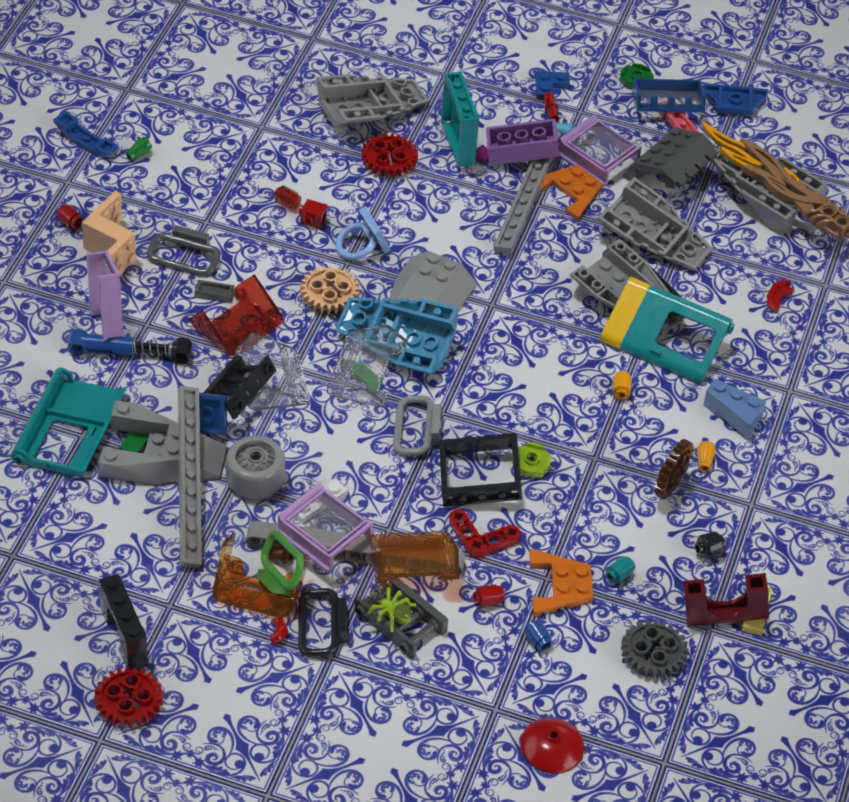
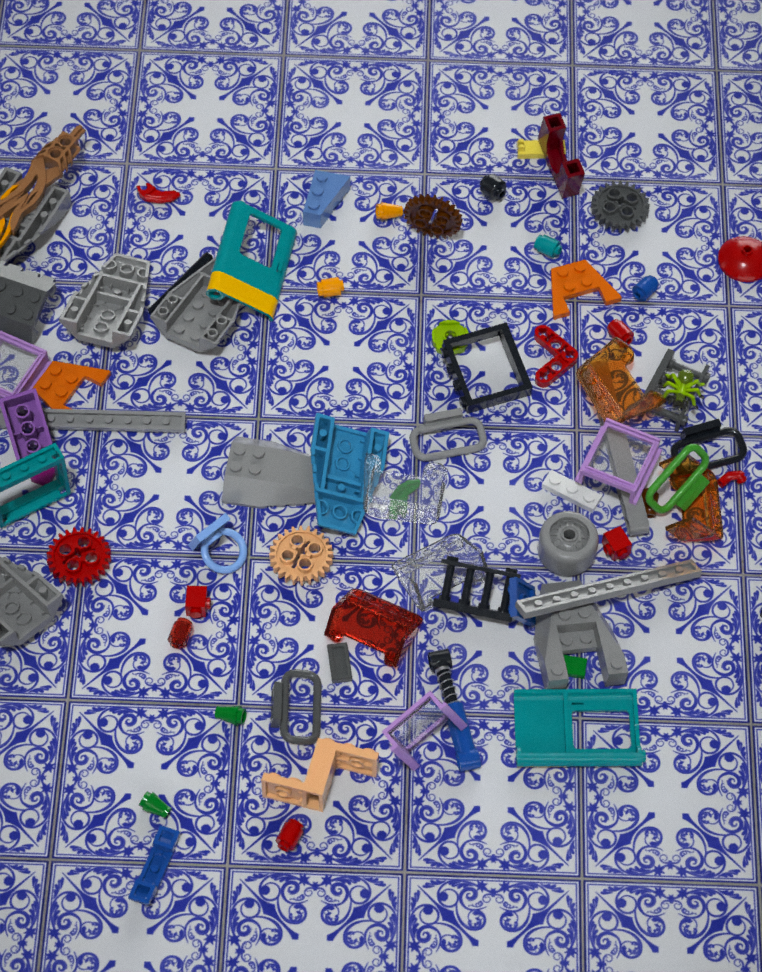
camera: 105 degrees left, 10 degrees up
none -> green cone [215,706,247,726]
none -> red brick [602,526,632,561]

